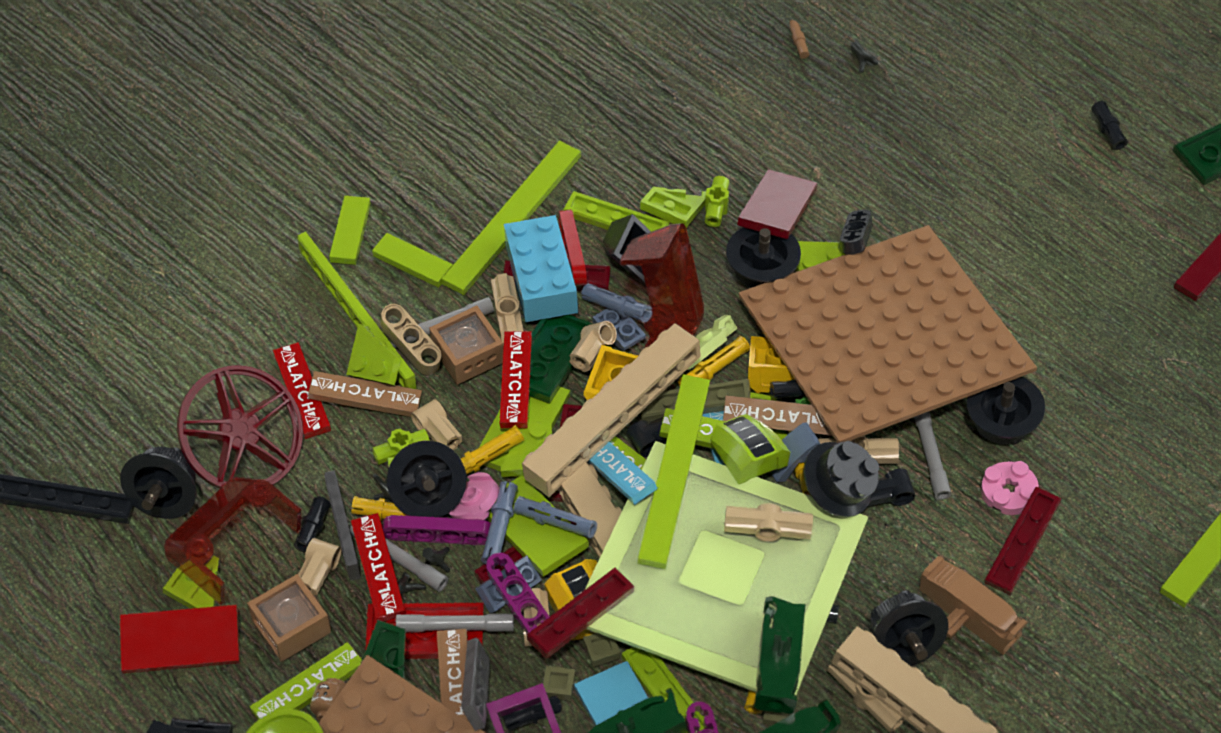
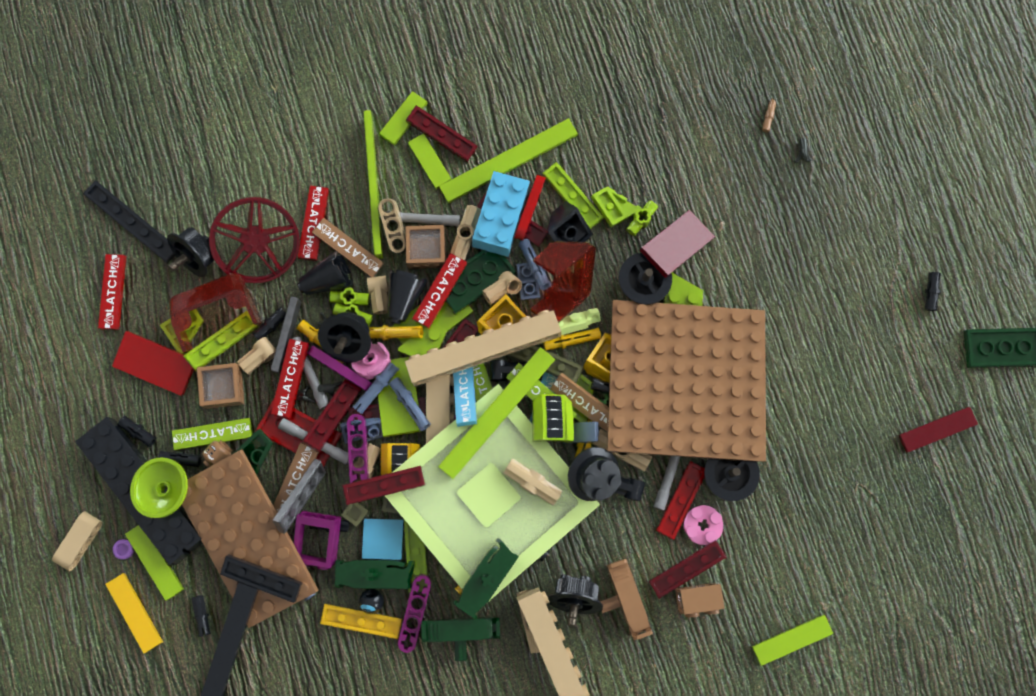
camera: 25 degrees right, 25 degrees up
lime wing [346,324,401,385] -> none
black beam [840,210,873,255] -> none
none -> red tile [98,254,127,330]
none -> lime tile [183,311,259,372]
none -> black cone [297,251,353,295]
none -> dark red tile [302,379,362,453]
none -> black cone [387,270,427,325]
none -> dark red tile [406,105,478,162]
none -> red tile [656,461,705,540]
none -> medium nougat piece [675,583,725,618]

